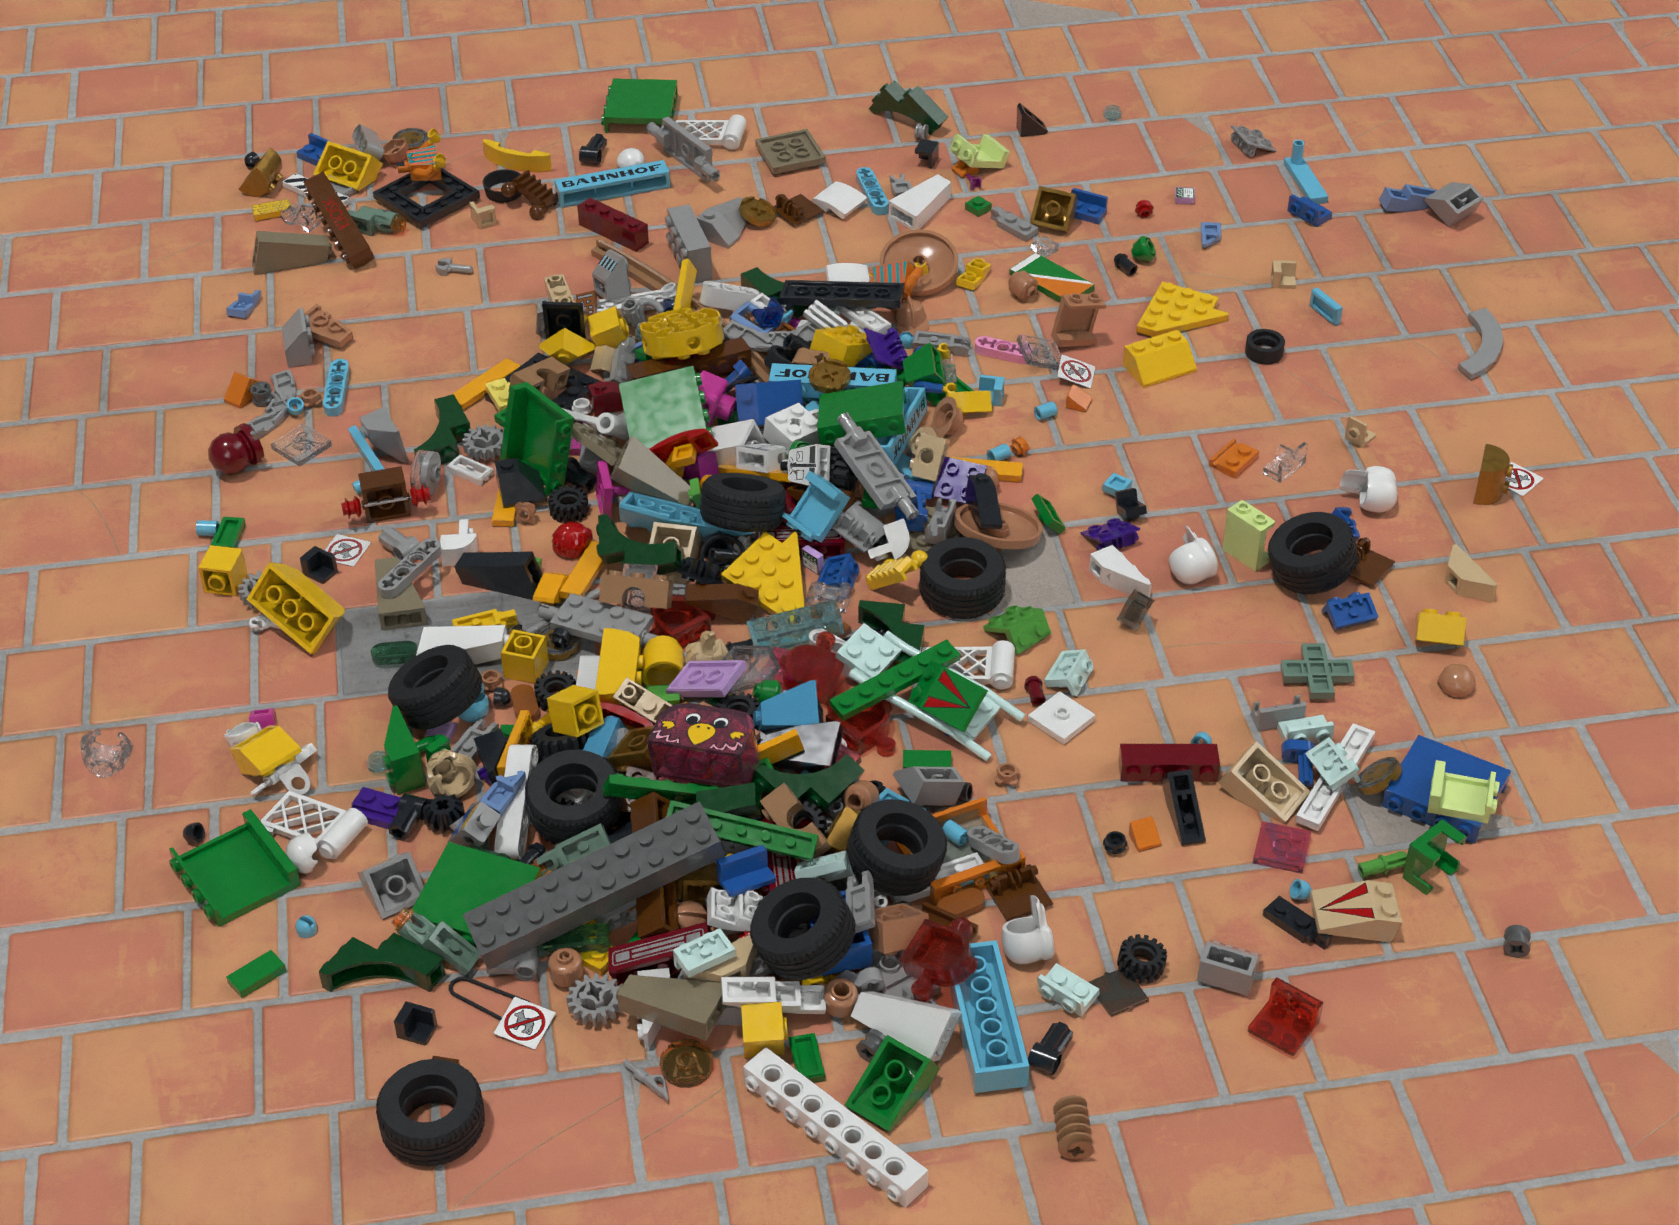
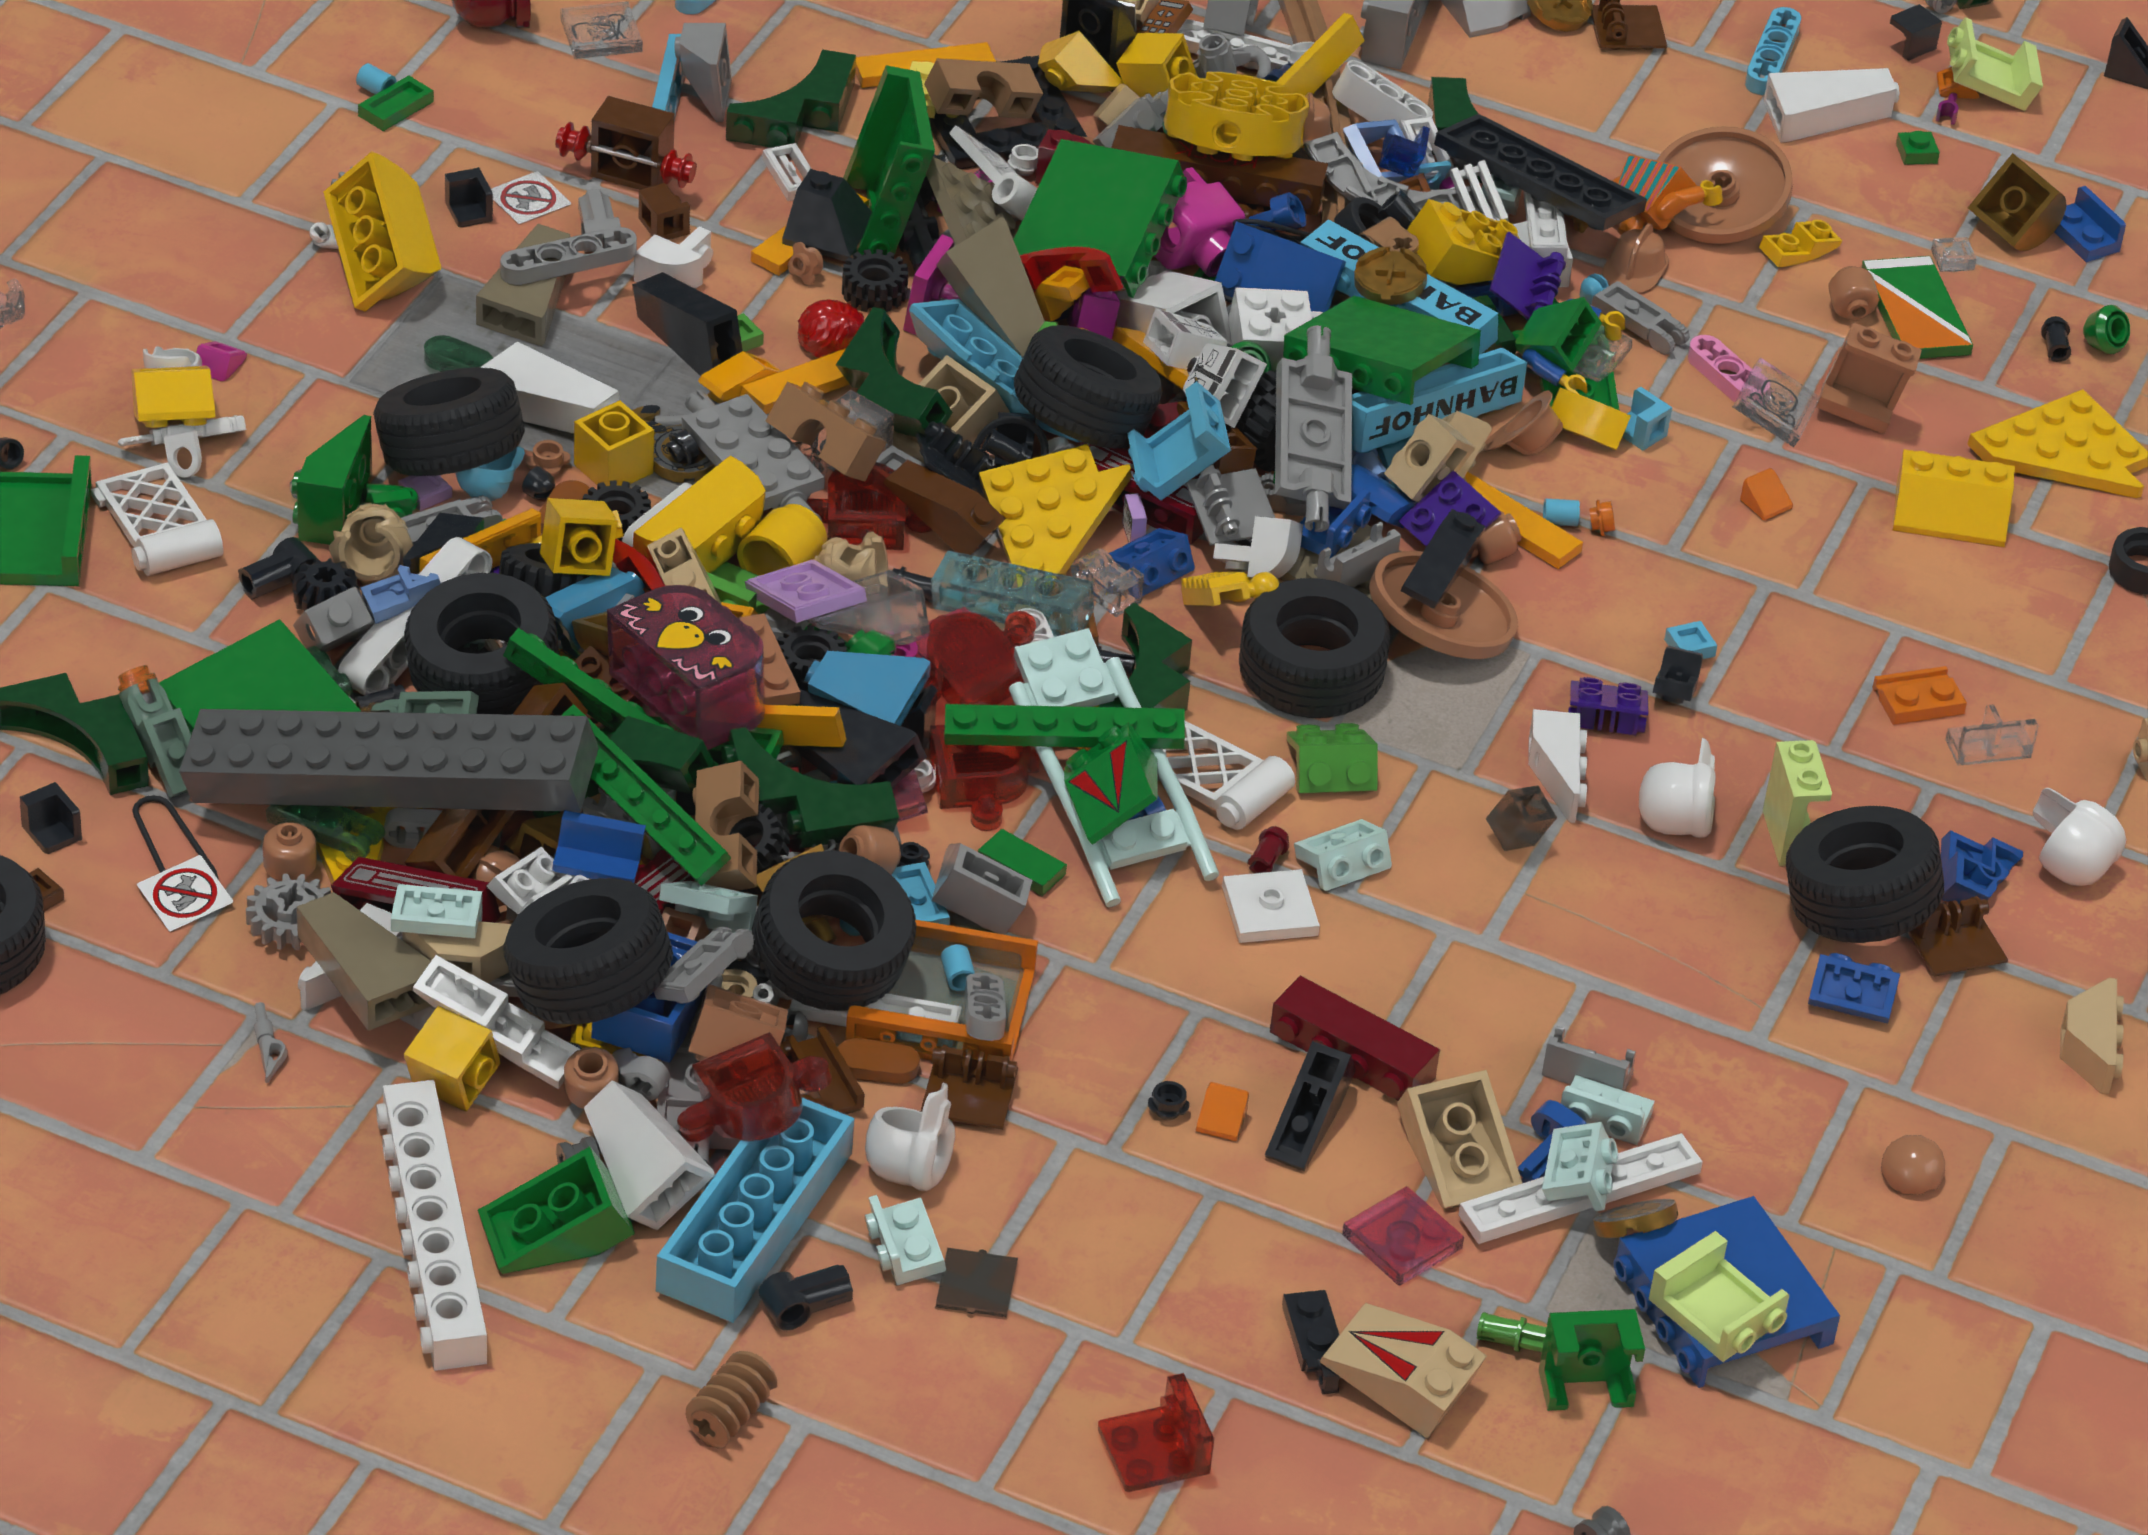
camera: 30 degrees right, 0 degrees up
yellow head [198,545,248,596] -> none
white hair [286,833,318,874] -> none
medium azure hinge [296,915,317,938] -> none
dark purple plate [351,787,401,829] -> none
light grey slope [357,852,424,919] -> none
light grey piece [410,450,441,495] -> none
yellow hinge [452,609,518,628] -> none
light grey gear [462,424,503,461] -> none
light grey piece [486,948,541,981] -> none
clear orange tile [660,1039,714,1088] -> none
green tile [788,1033,825,1083] -> none
white slope [812,181,867,220] -> none
white slope [825,263,870,282] -> none
light grey plate [890,174,913,197] -> none
black hinge [958,782,973,802] -> none
light grey hinge [990,206,1039,241] -> none
nougat plate [994,763,1020,786] -> none
green plate [1031,494,1066,534] -> none
medium azure hinge [1034,401,1058,421] -> none
clear sticker [1057,355,1095,388] -> none
black tyre [1117,934,1167,983] -> none
medium azure hinge [1191,731,1212,744] -> none
light grey slope [1197,940,1262,996] -> none
sand green plate [1280,643,1355,699] -> none
medium azure hinge [1290,879,1312,900] -> none
yellow slope [1414,608,1467,646] -> none
none -> reddish brown brick [638,183,690,240]

